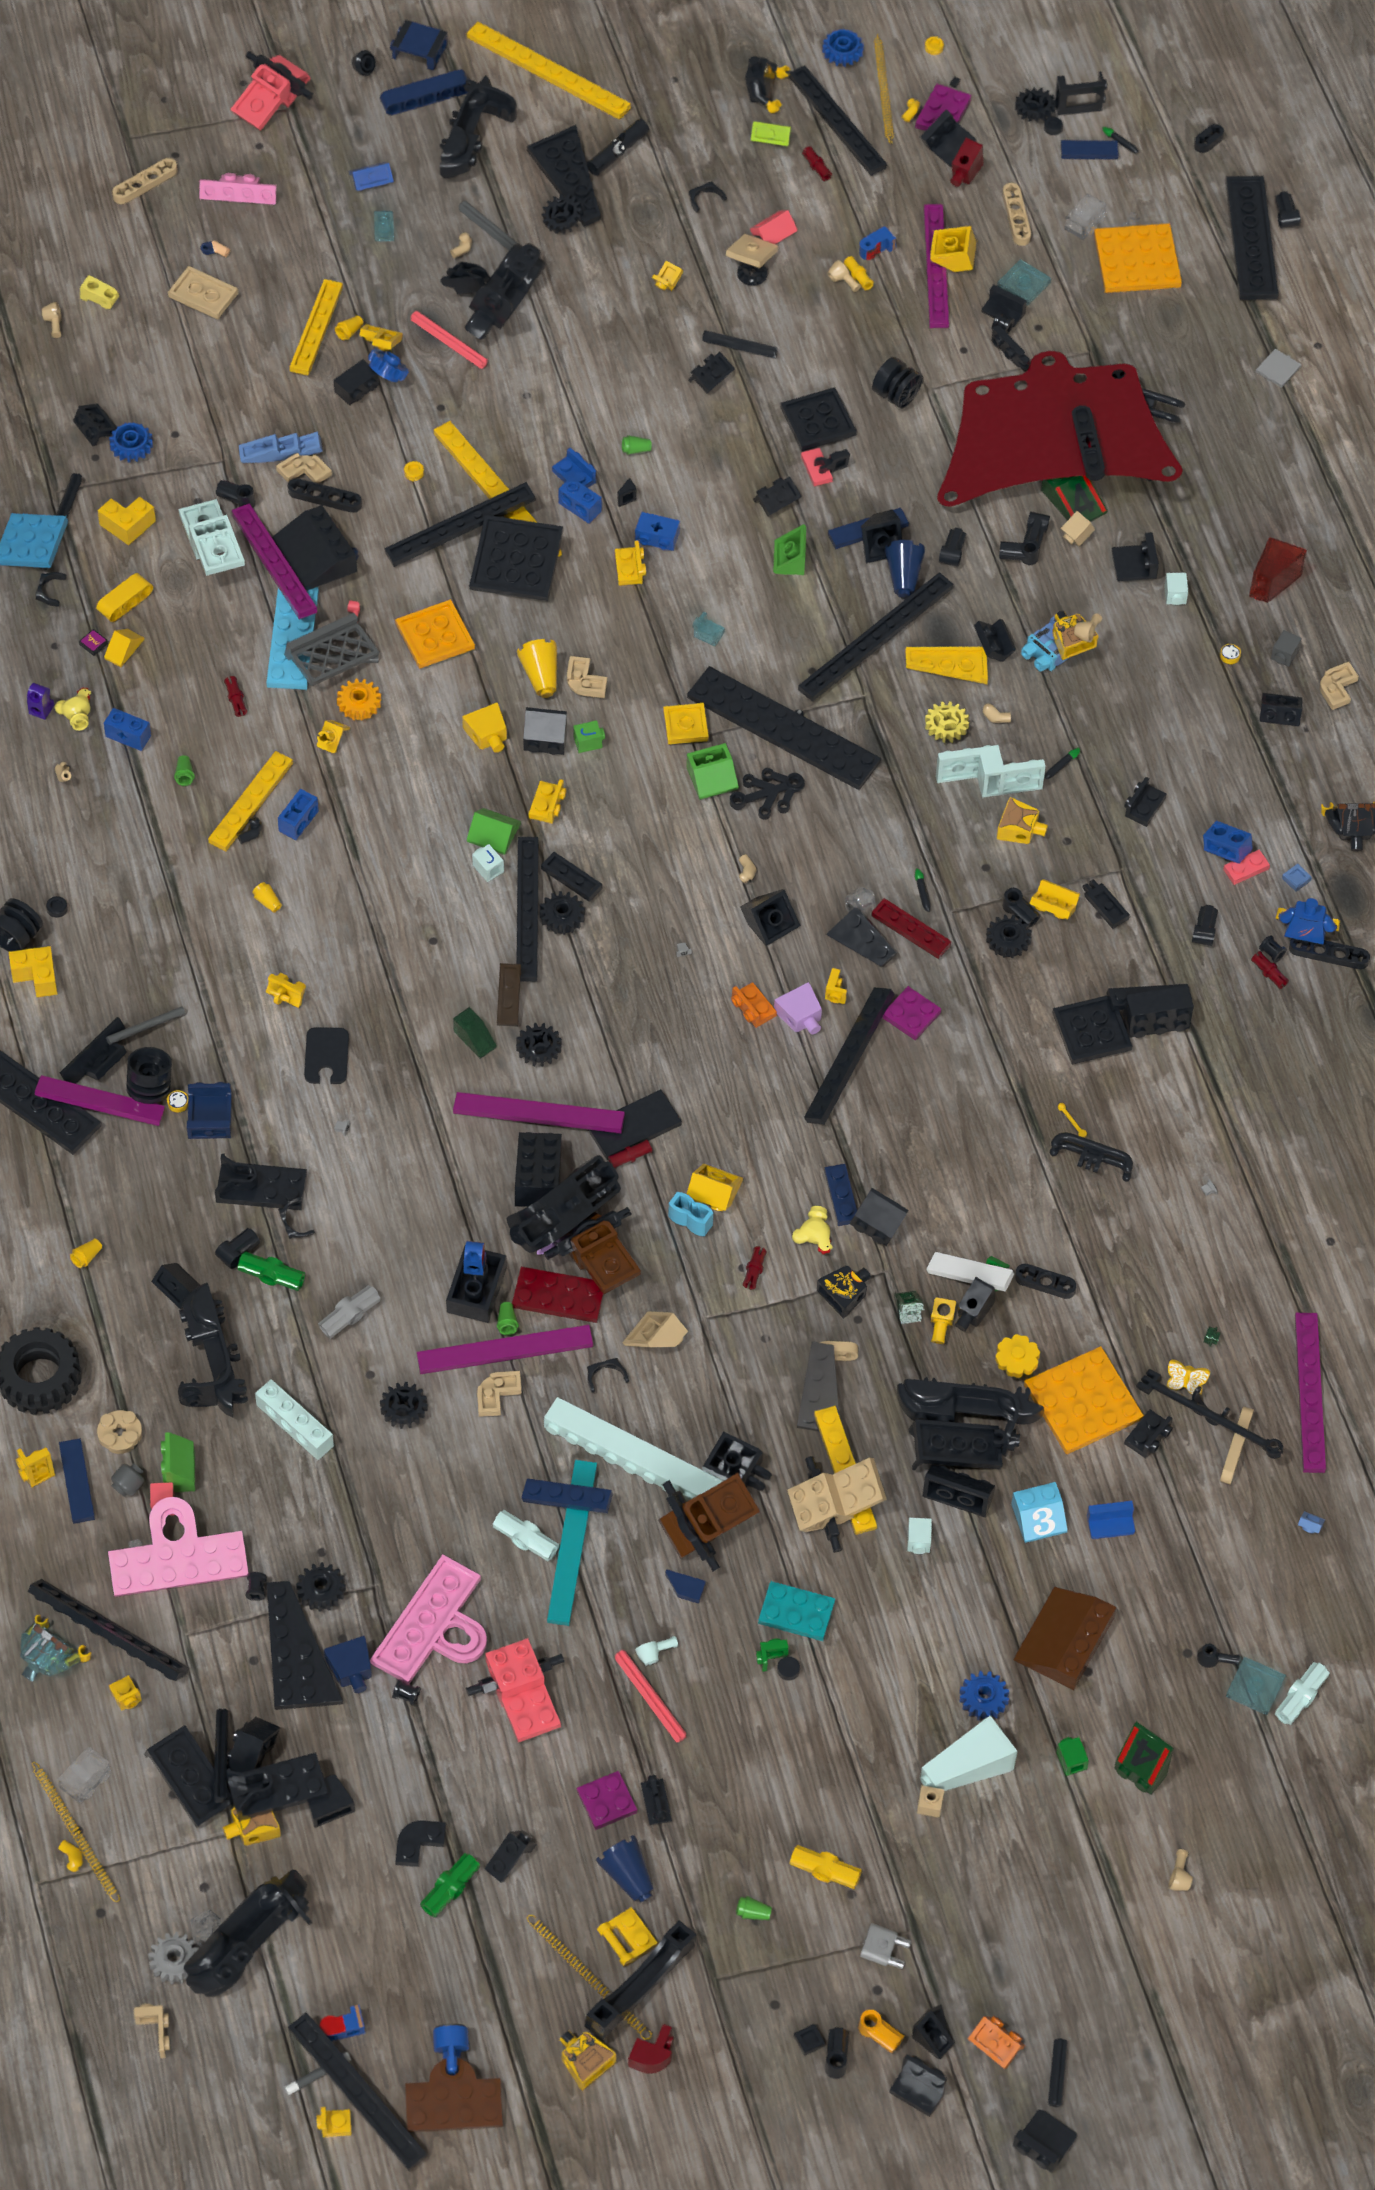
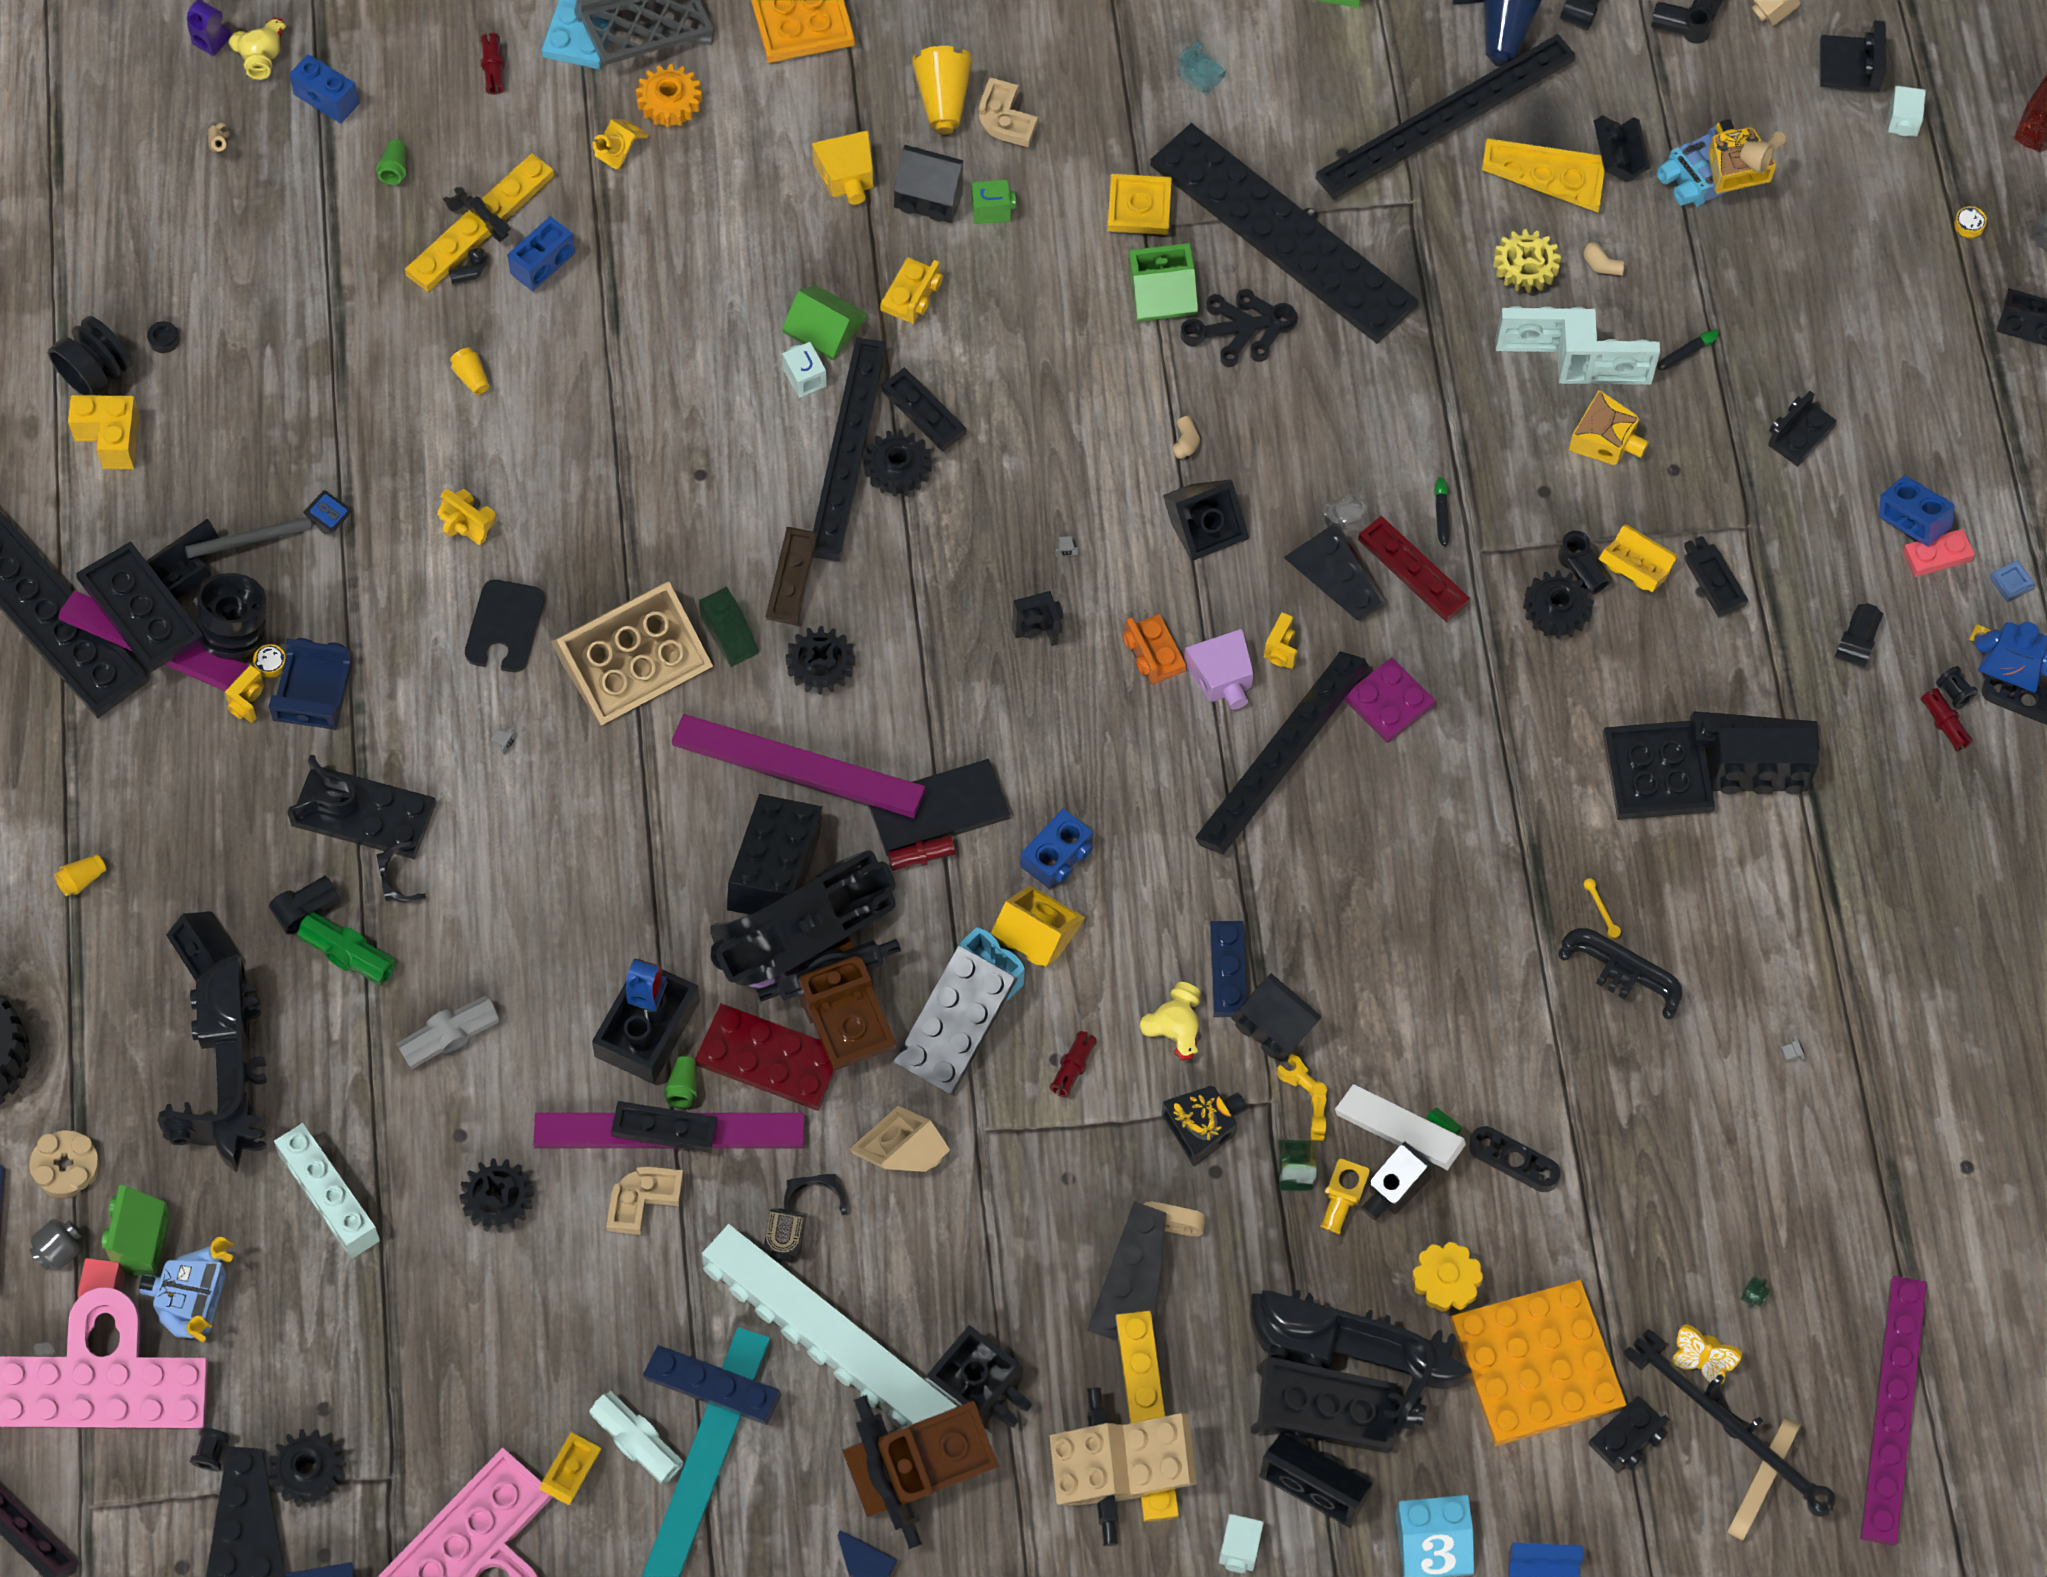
camera: 10 degrees right, 5 degrees up
none -> black plate [76,541,204,673]
none -> light blue torso [139,1237,234,1343]
none -> yellow bracket [225,665,264,723]
none -> slope [303,490,352,535]
none -> black piece [443,187,511,243]
none -> yellow plate [539,1432,601,1505]
none -> tan slope [550,581,713,726]
none -> black plate [611,1101,718,1153]
none -> brick [763,1207,807,1260]
none -> plate [894,945,1018,1095]
none -> black bracket [1012,591,1064,646]
none -> blue brick [1020,808,1093,889]
none -> yellow piece [1276,1054,1327,1141]

